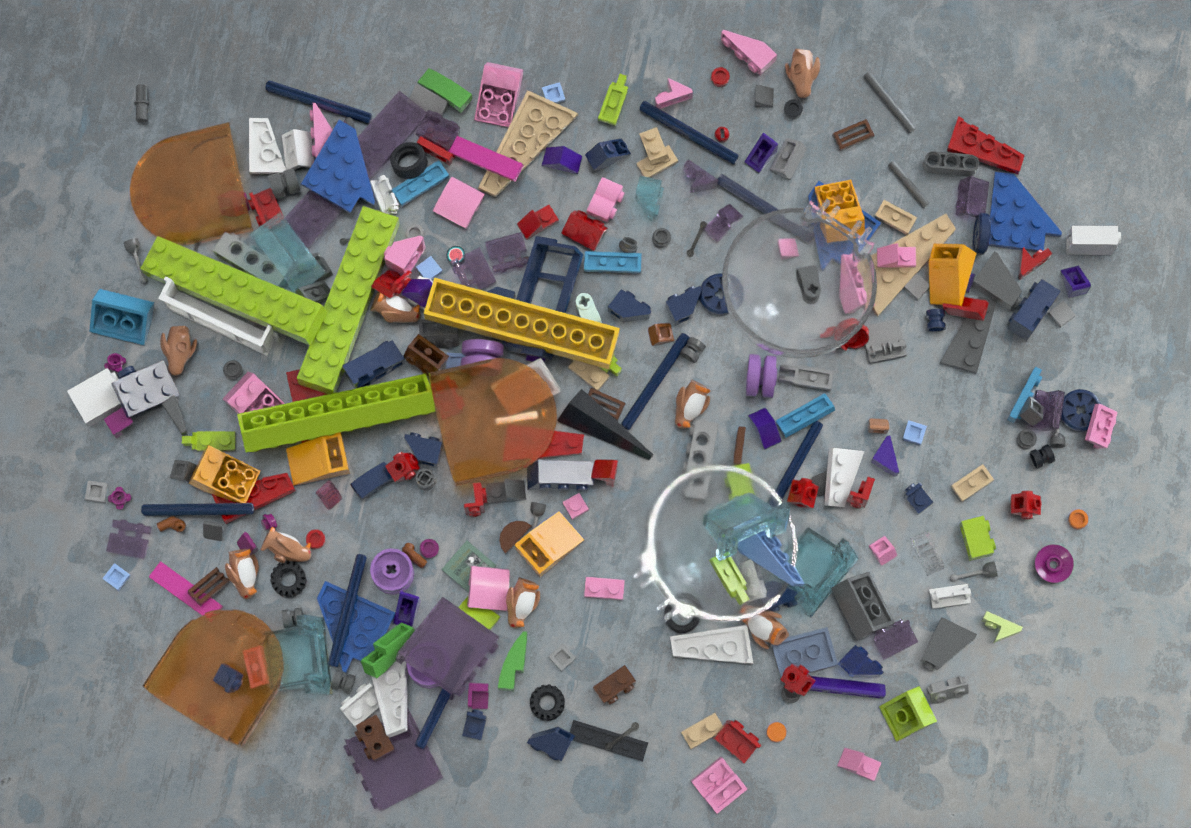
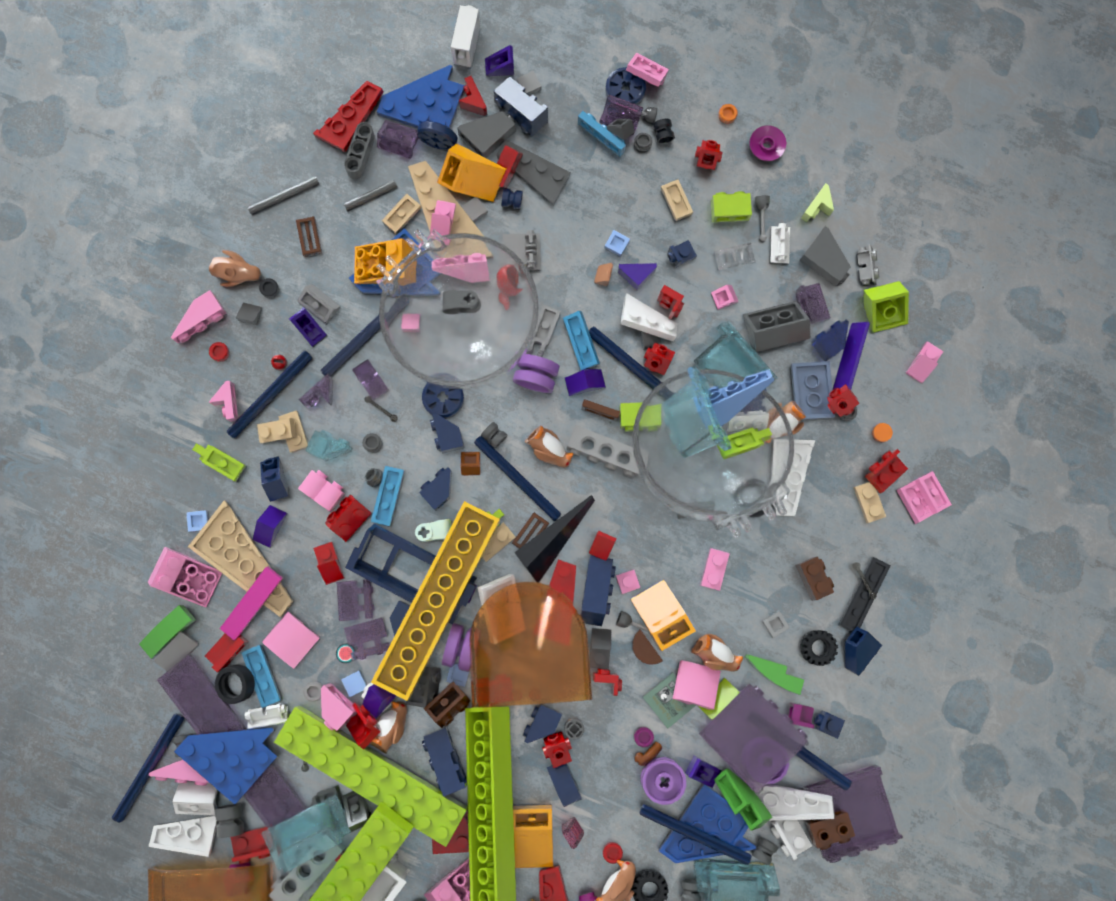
camera: 85 degrees left, 5 degrees up
clear purple bracket [416,110,460,152] -> none

